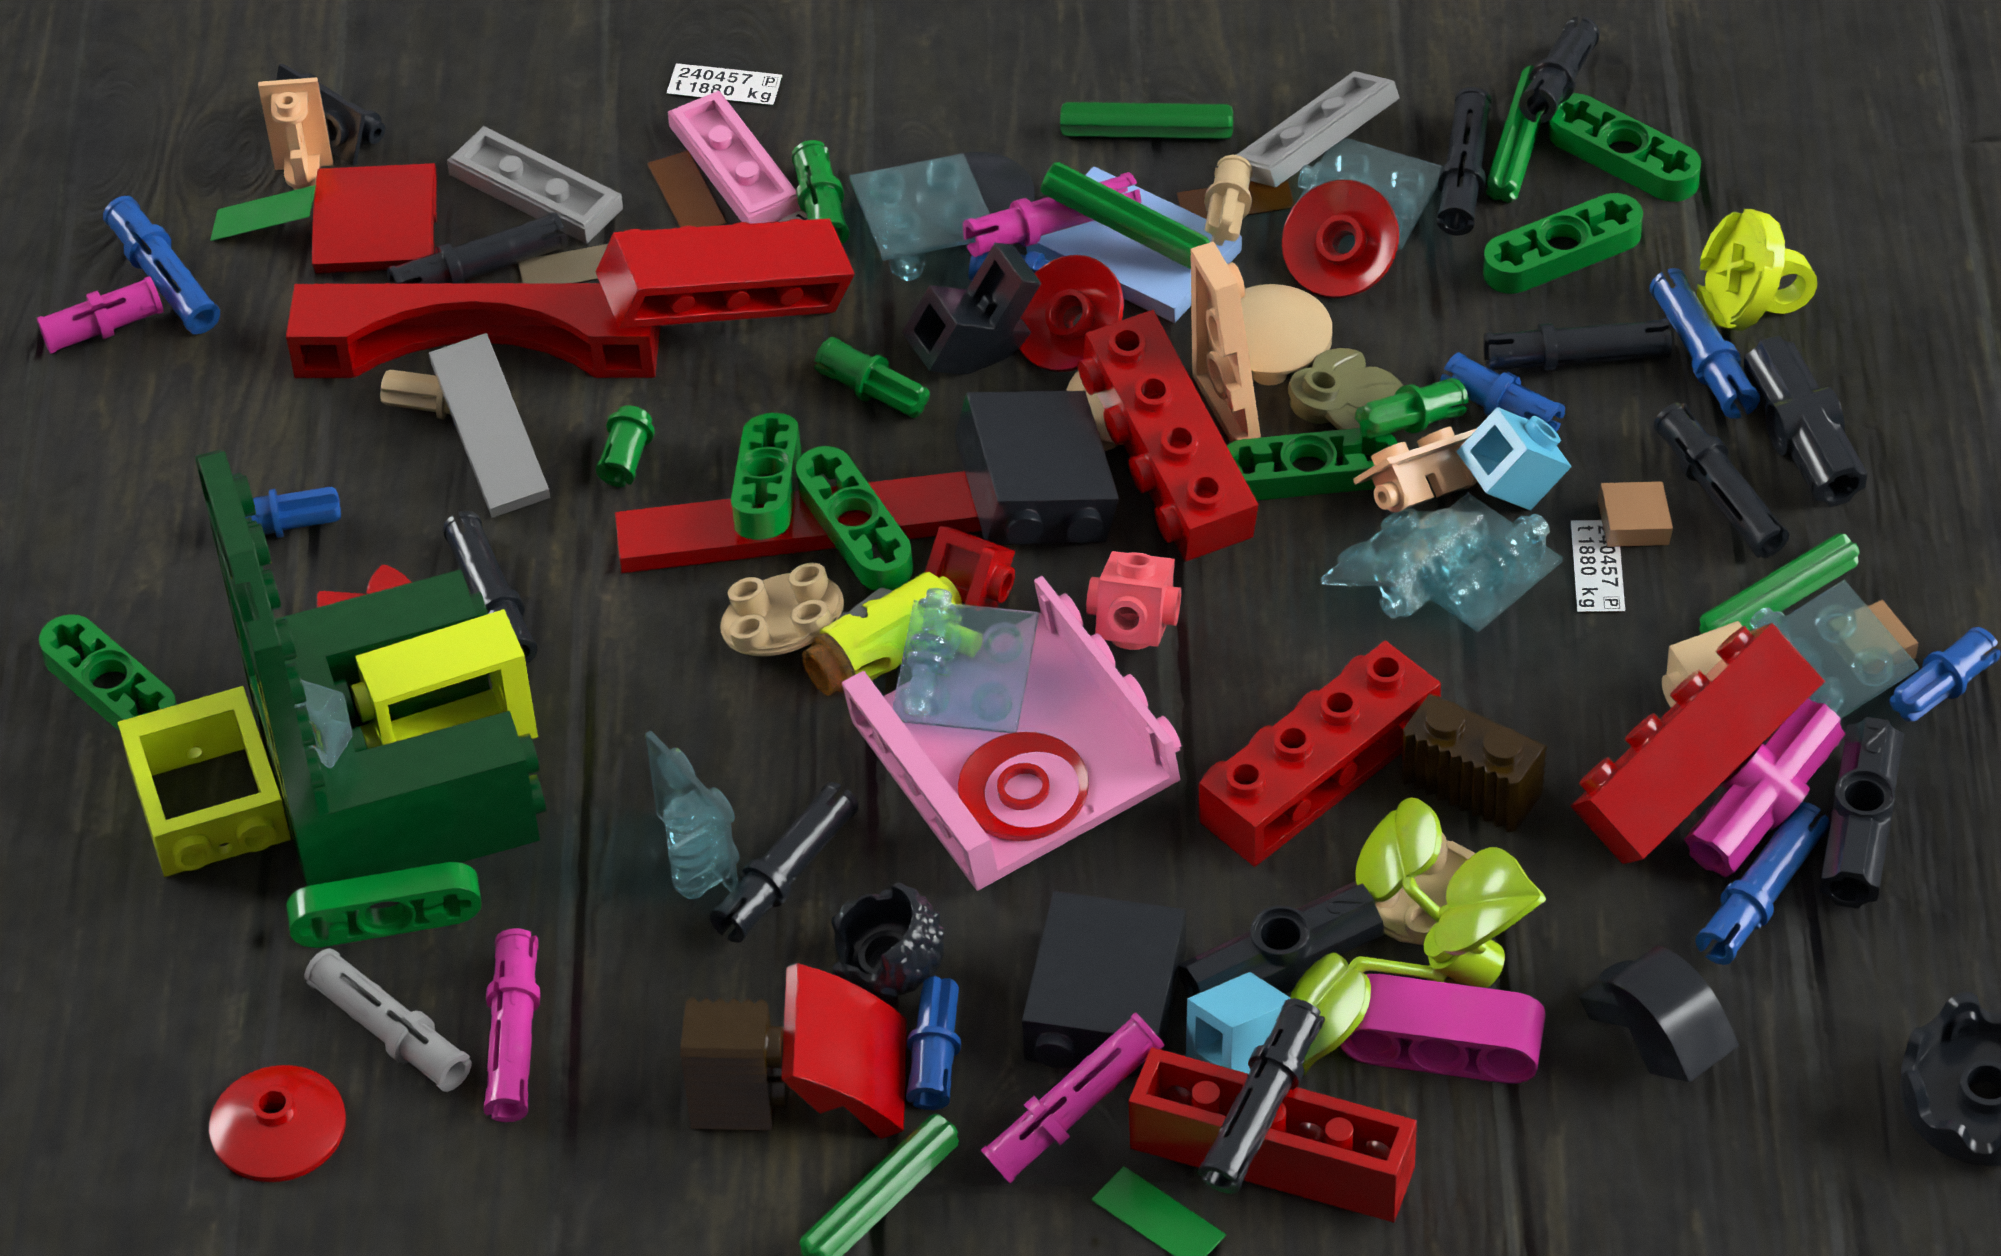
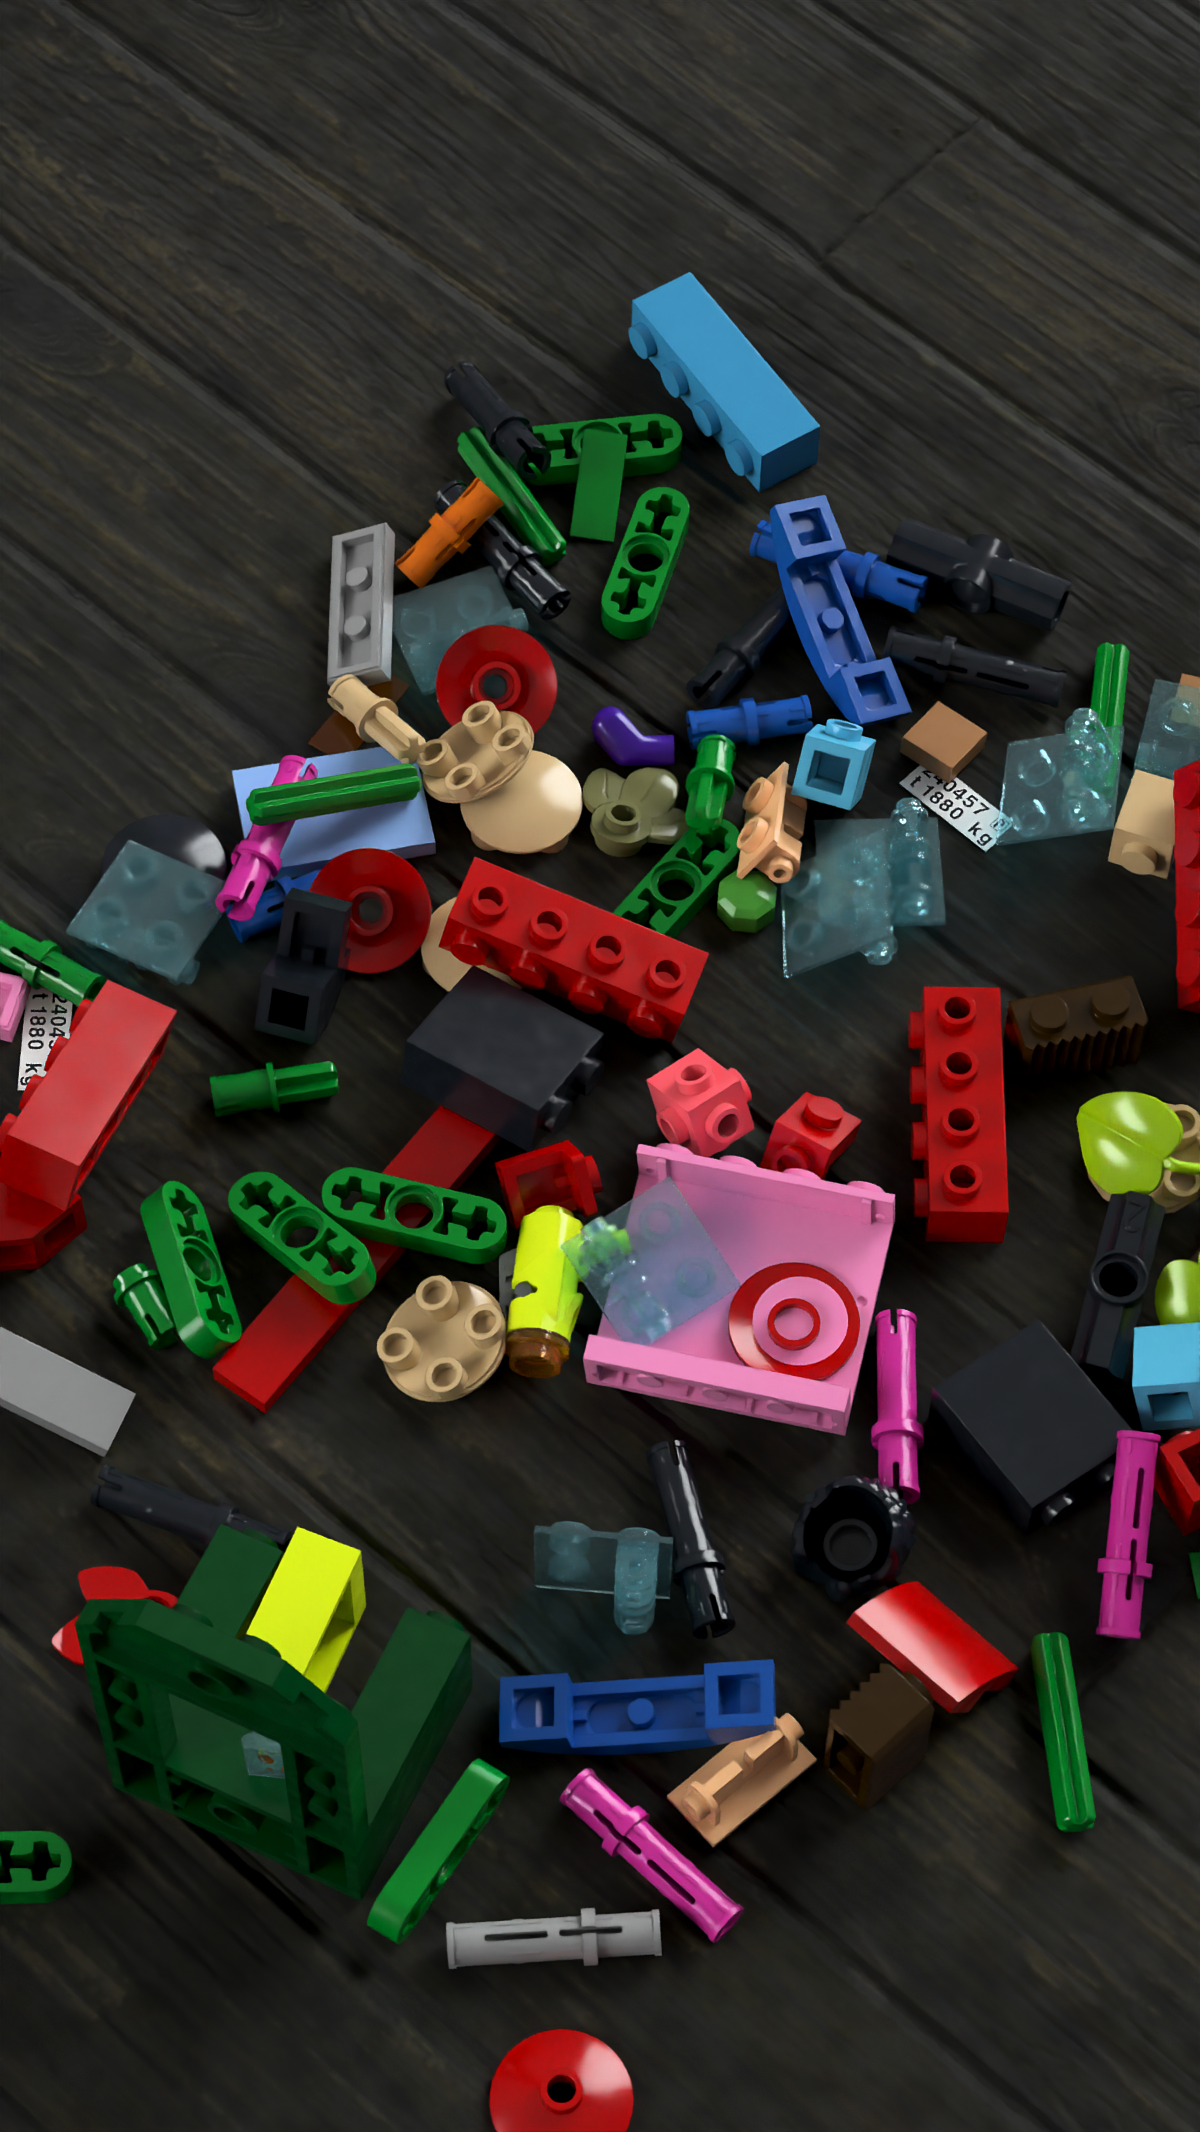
camera: 50 degrees left, 10 degrees up
neon yellow window [118,686,291,877] -> none
blue axle [906,976,961,1110] -> none
green axle [1060,102,1233,139] -> none
light nougat wing [1191,241,1261,443] -> none
neon yellow tile [1697,209,1817,331] -> none
none -> green beam [140,1181,242,1359]
none -> orange pin [395,477,505,590]
none -> tan dish [416,701,534,803]
none -> blue slope [499,1659,776,1755]
none -> green sticker [570,429,628,542]
none -> dark purple arm [591,706,674,766]
none -> dark azure brick [628,272,820,493]
none -> light nougat hinge [667,1713,817,1848]
none -> bright green tile [717,870,777,933]
none -> red bracket [759,1092,862,1180]
none -> blue slope [770,495,912,727]
none -> dark pink pin [871,1309,924,1504]
none -> clear light blue hinge [996,708,1125,846]

